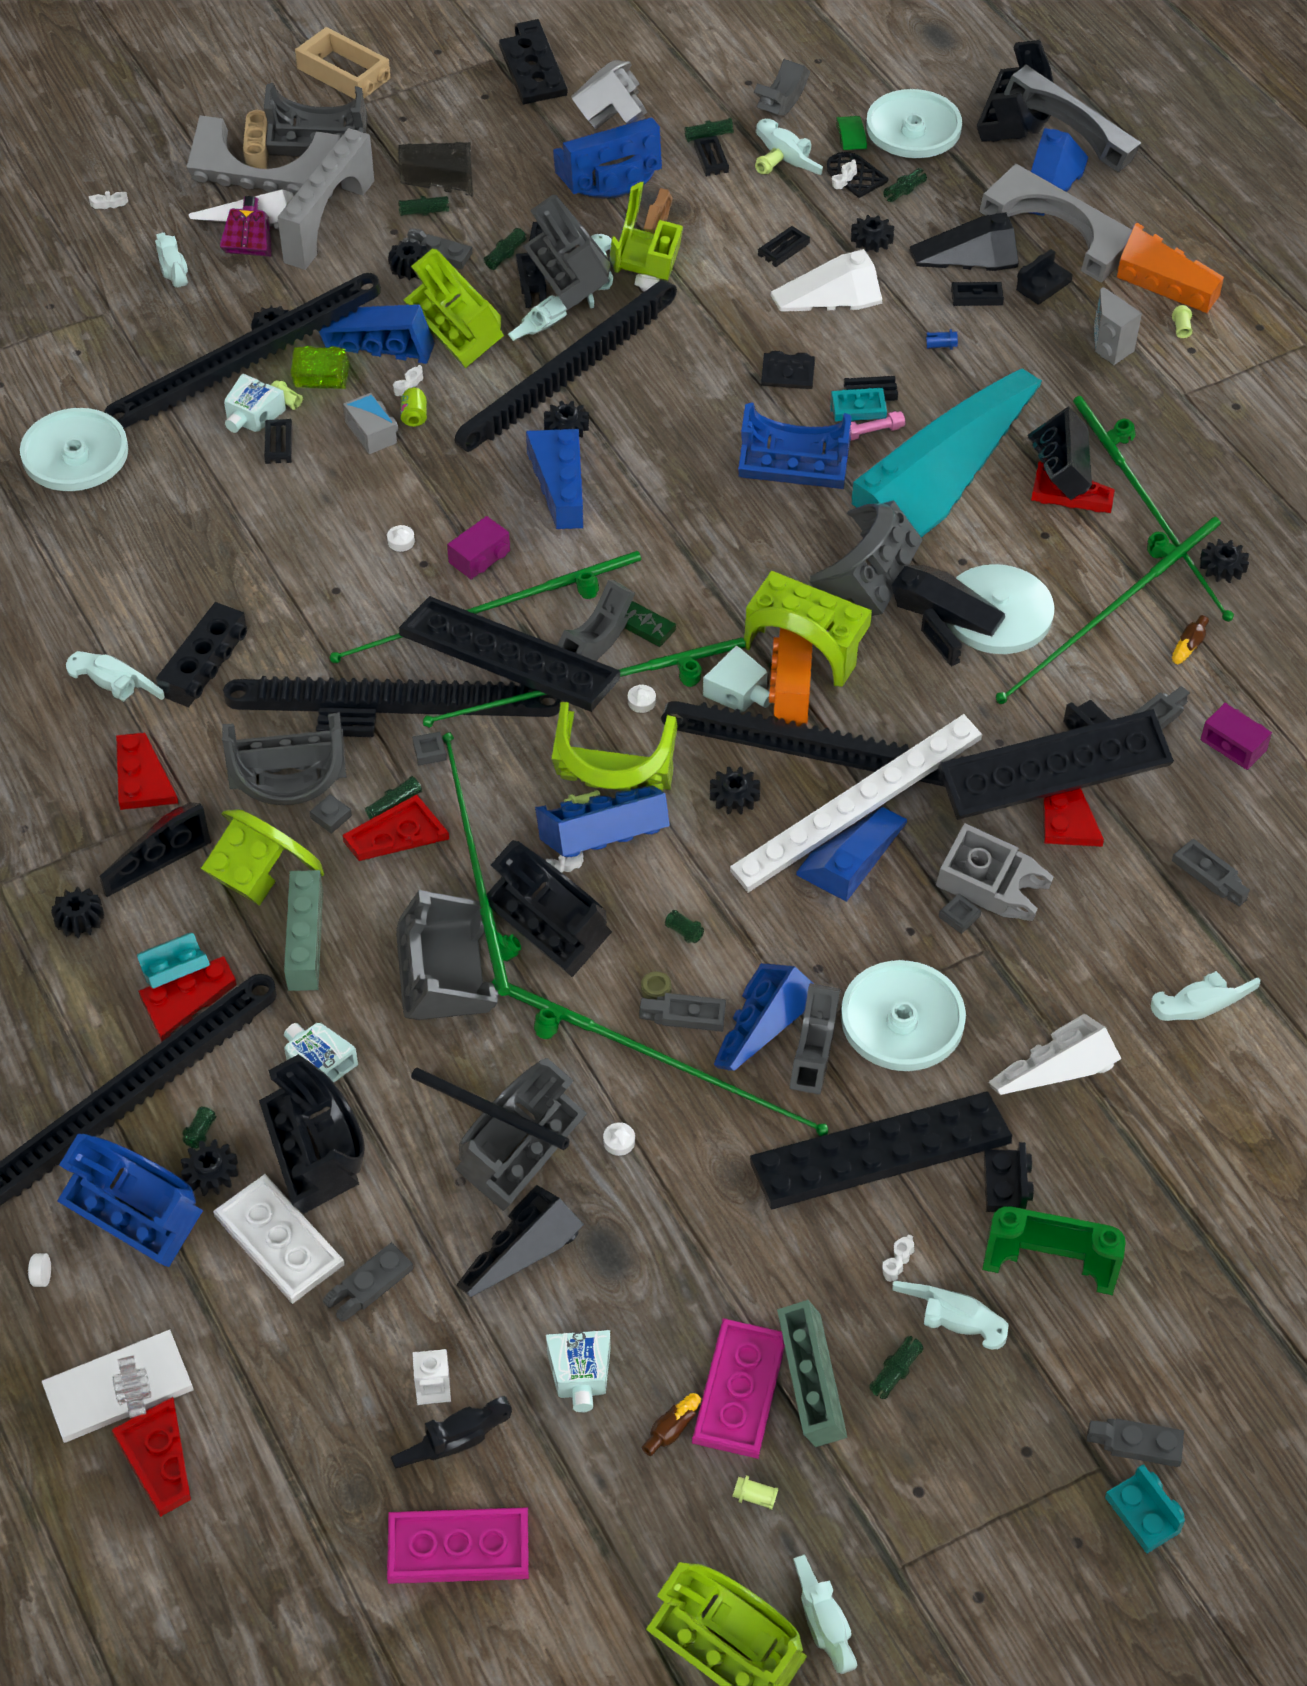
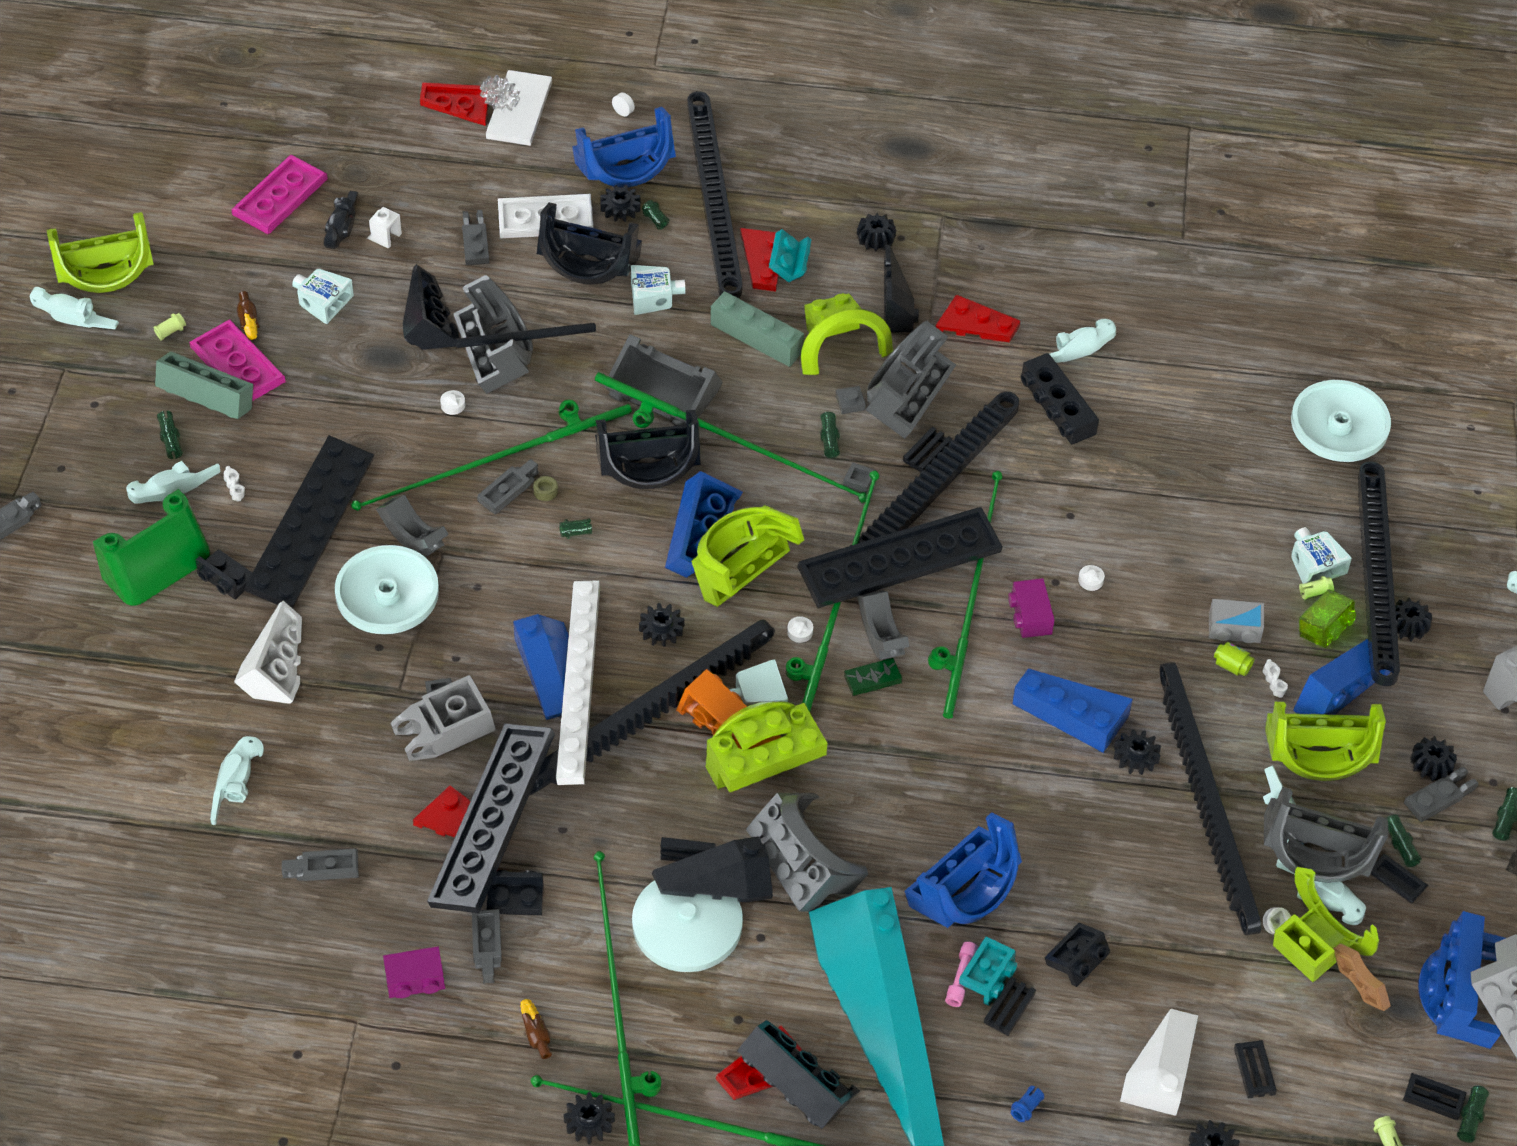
camera: 125 degrees right, 0 degrees up
black tile [264,419,292,464] -> none
red wing [342,795,449,861] -> none
blue wedge [714,963,814,1071] -> none

